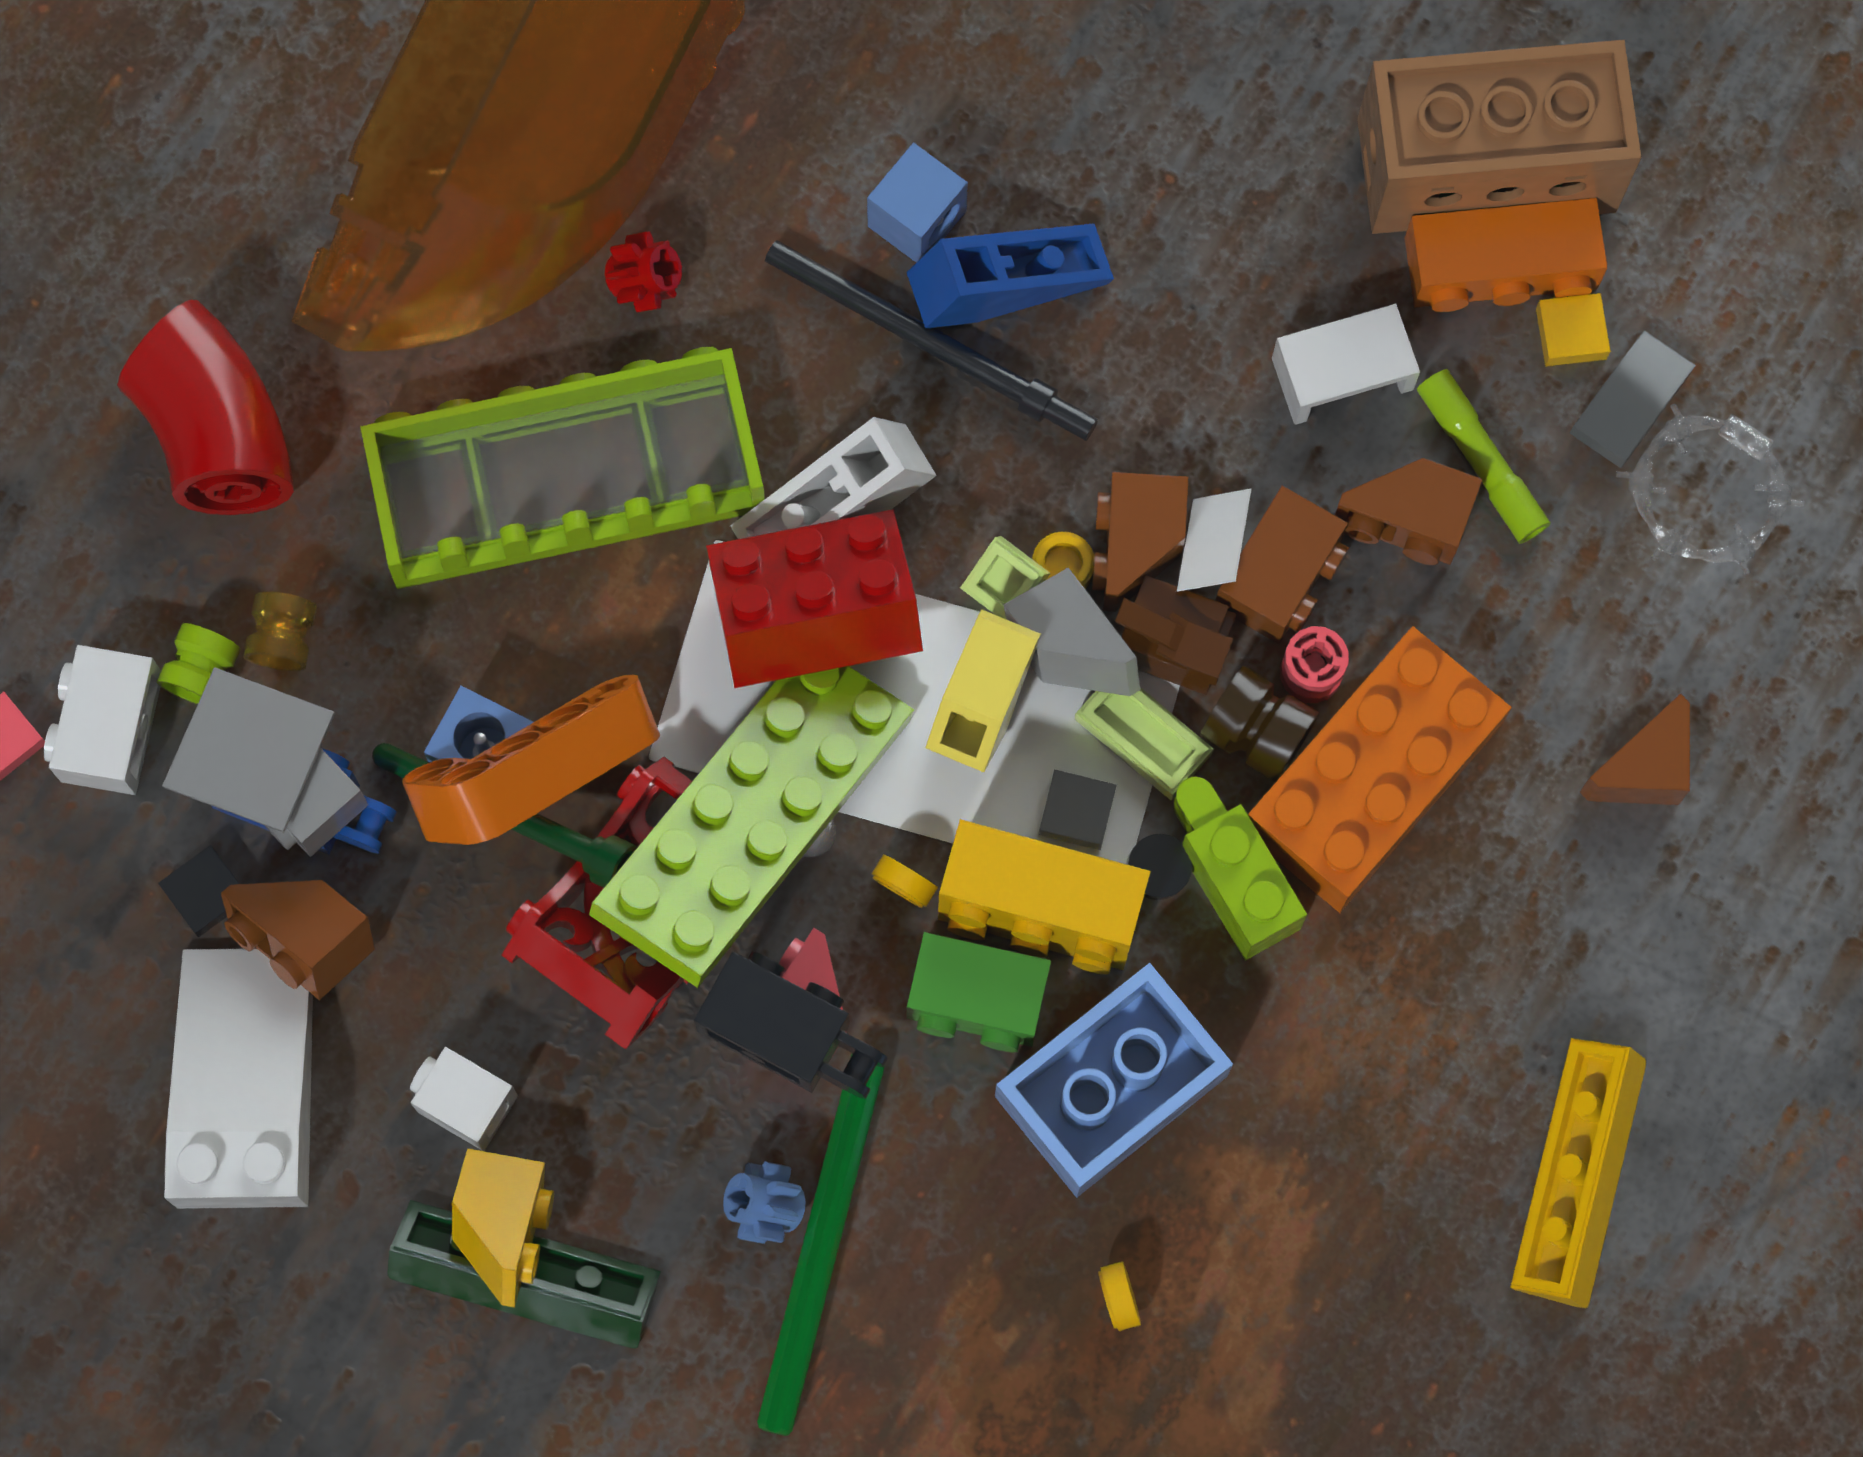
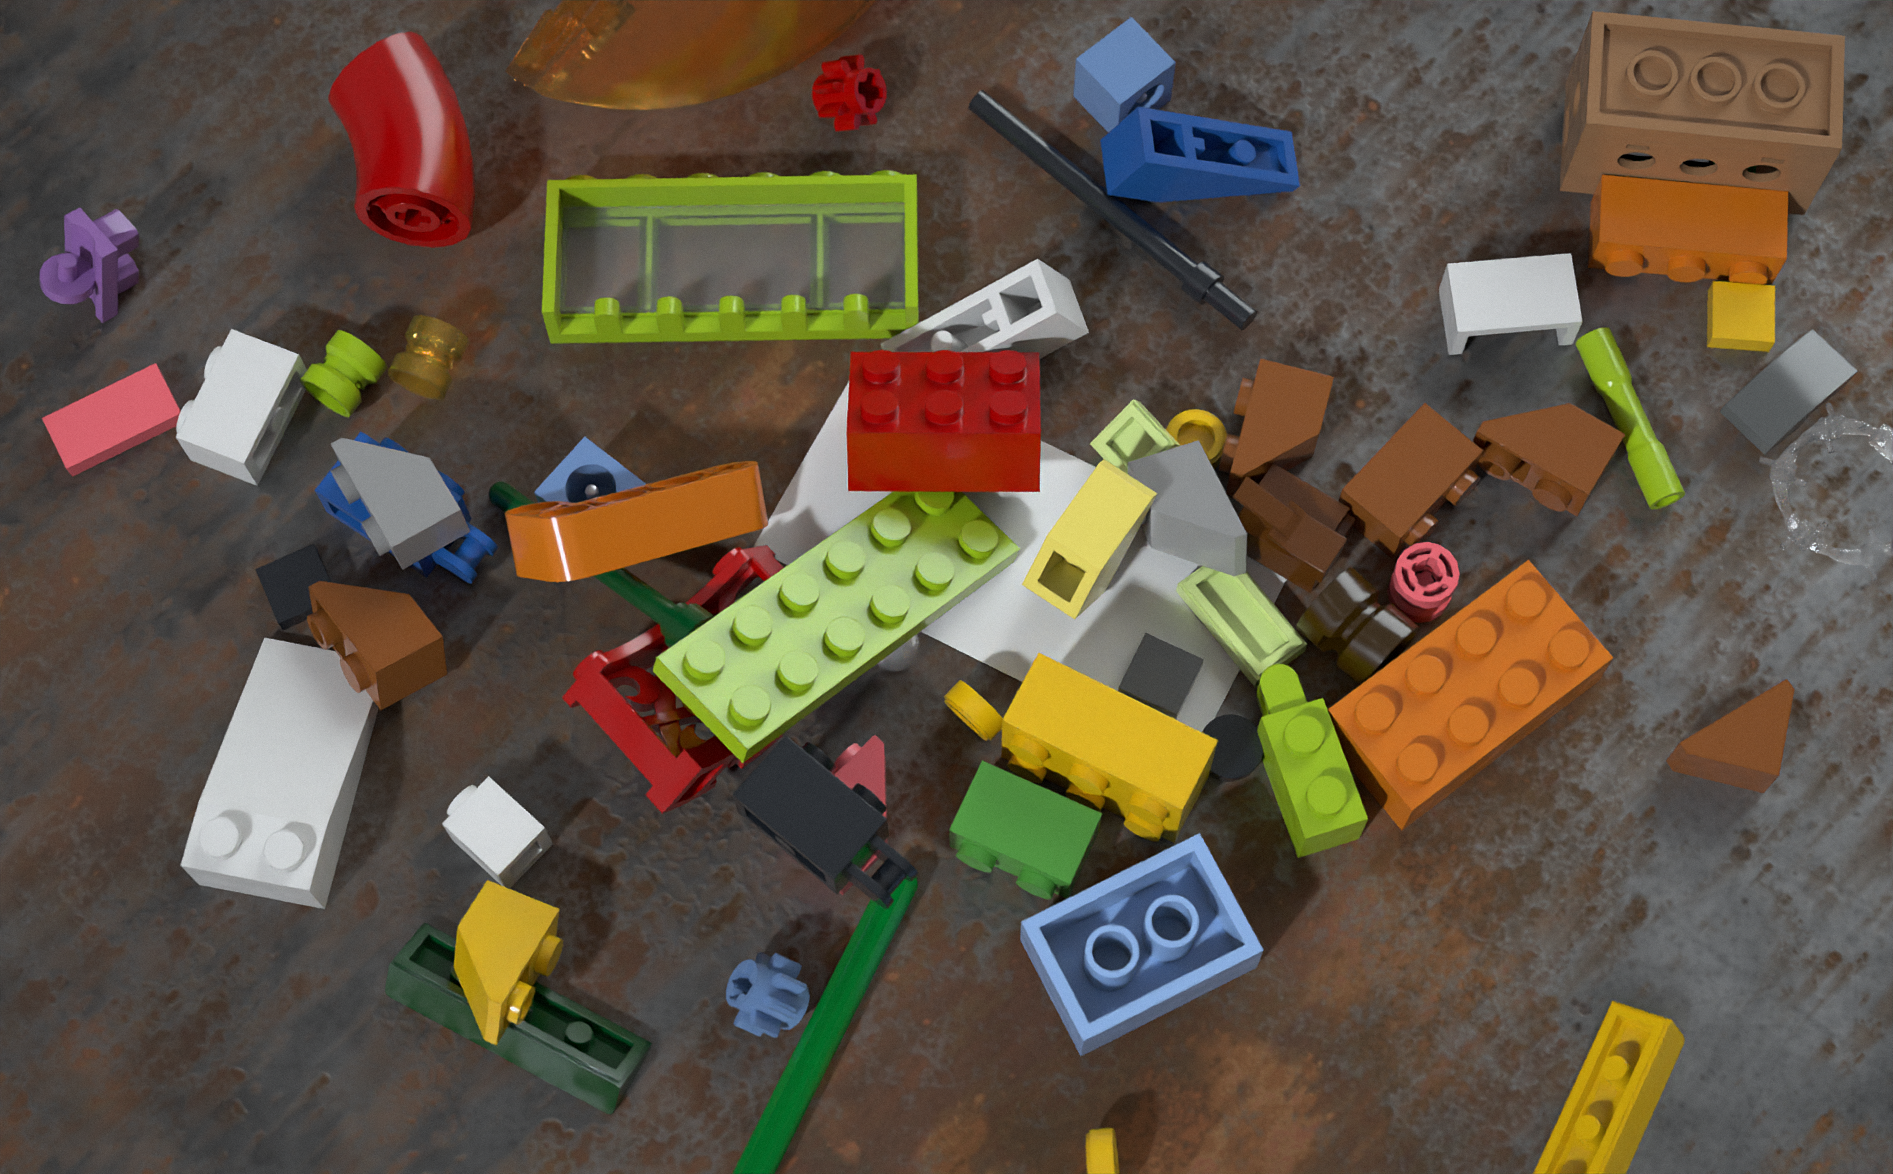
camera: 15 degrees right, 5 degrees down
light grey piece [162,667,335,833] -> none
white sticker [1177,489,1251,592] -> none

